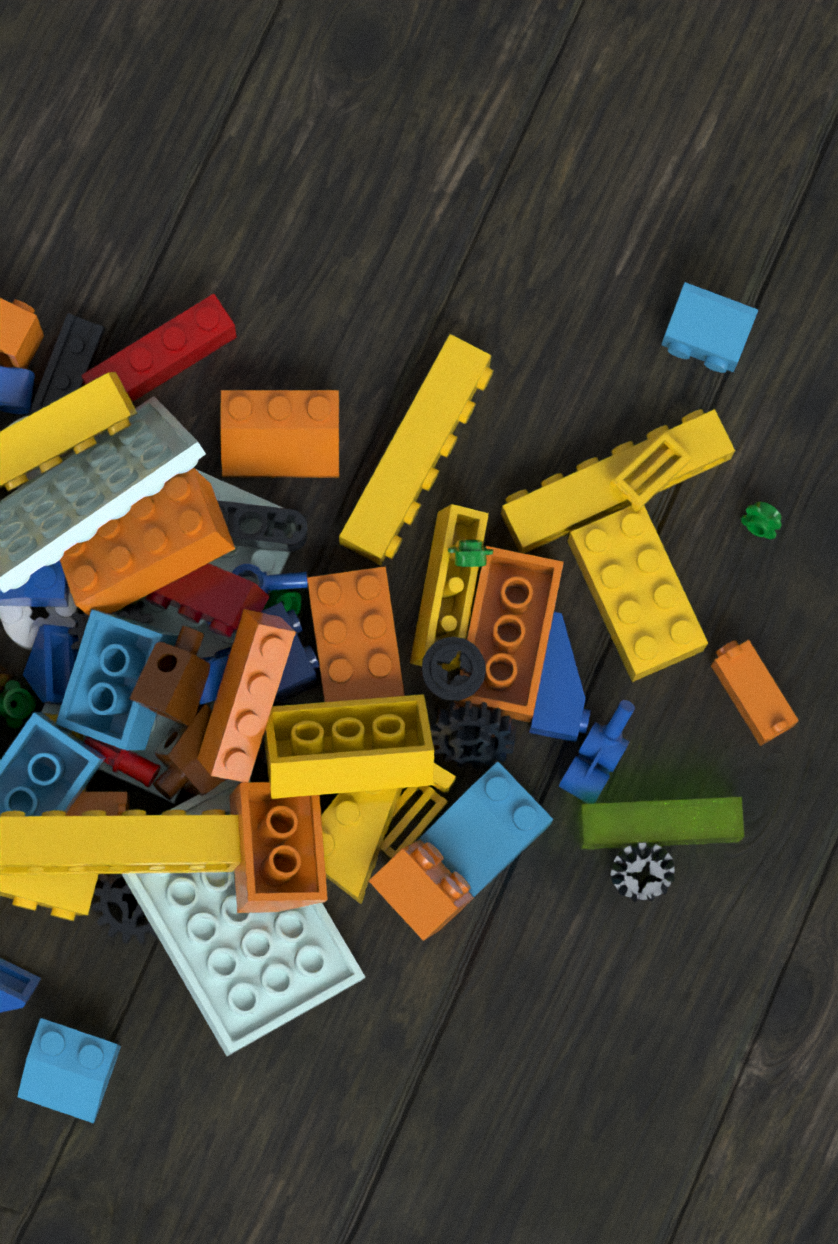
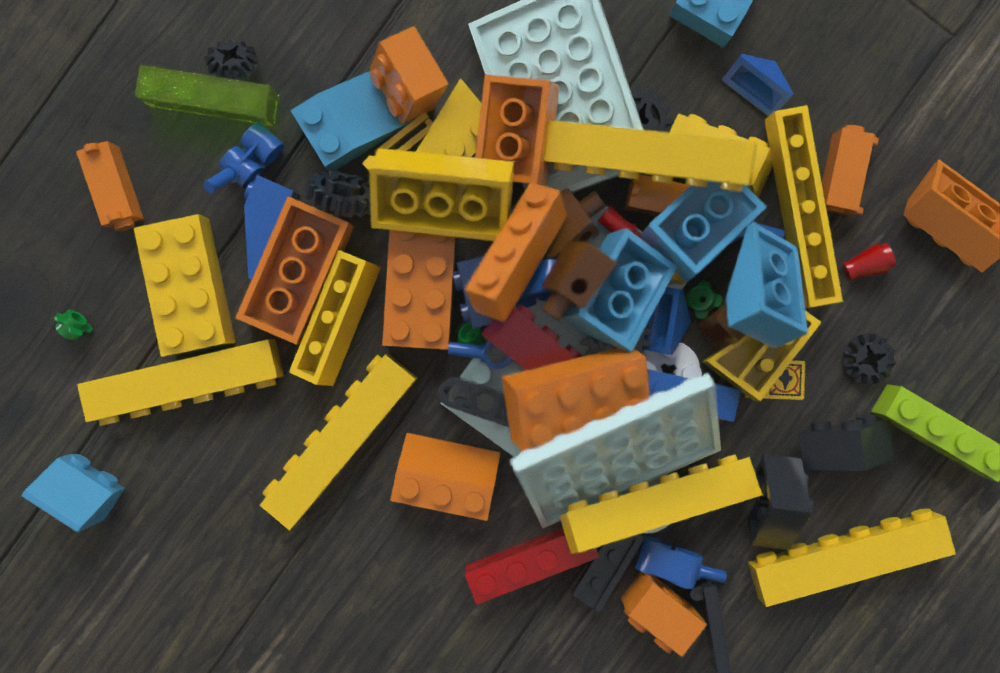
camera: 160 degrees left, 10 degrees up
black gear [421,637,486,701] -> none
green plate [448,540,493,567] -> none
yellow tile [609,430,693,512] -> none

